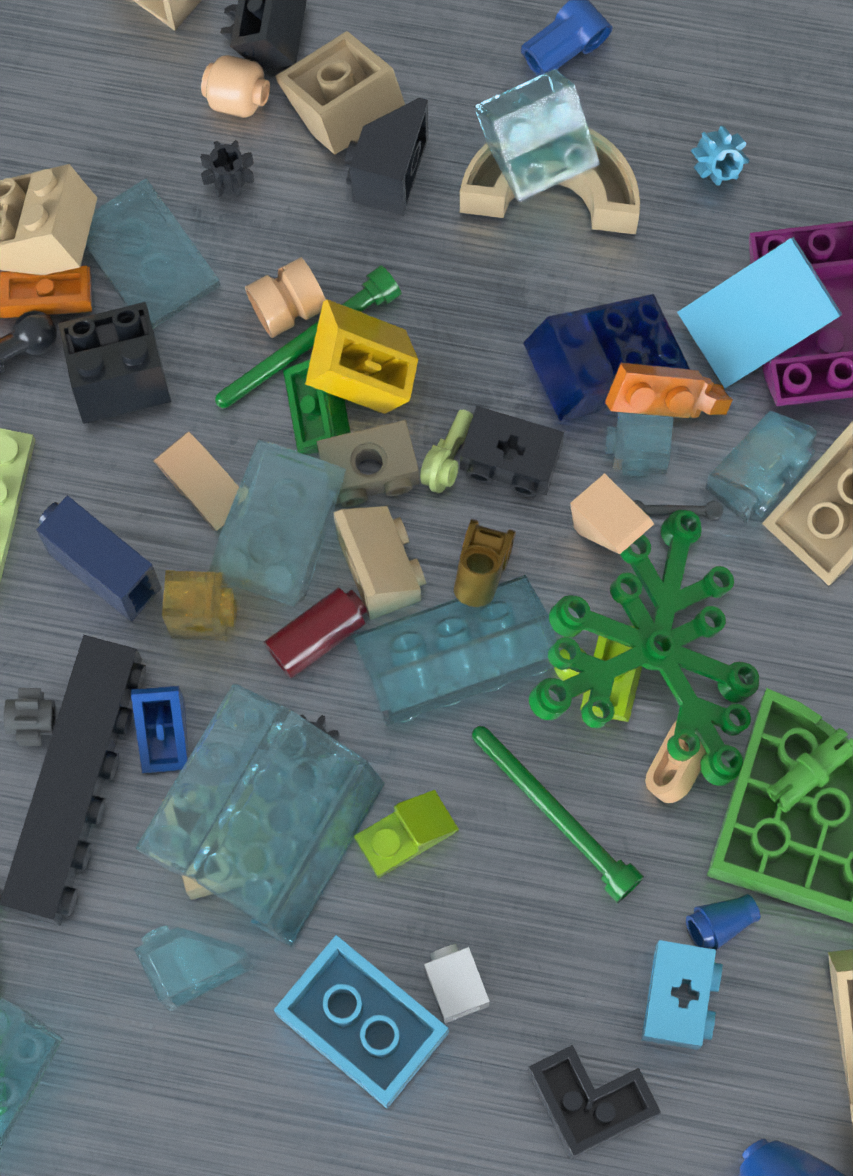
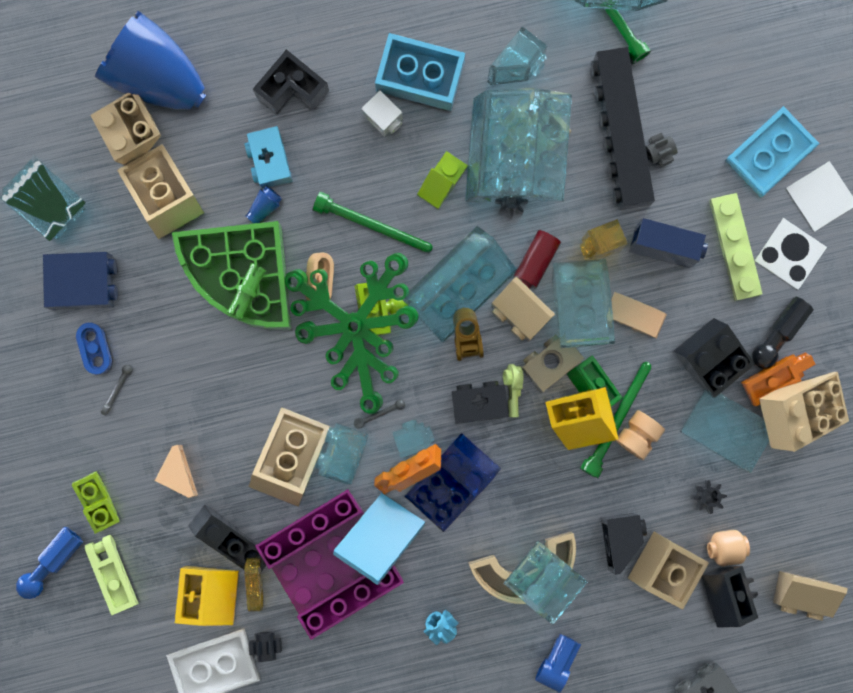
camera: 155 degrees right, 10 degrees up
blue slope [131,686,189,773] -> none
light nougat slope [570,473,654,554] -> none

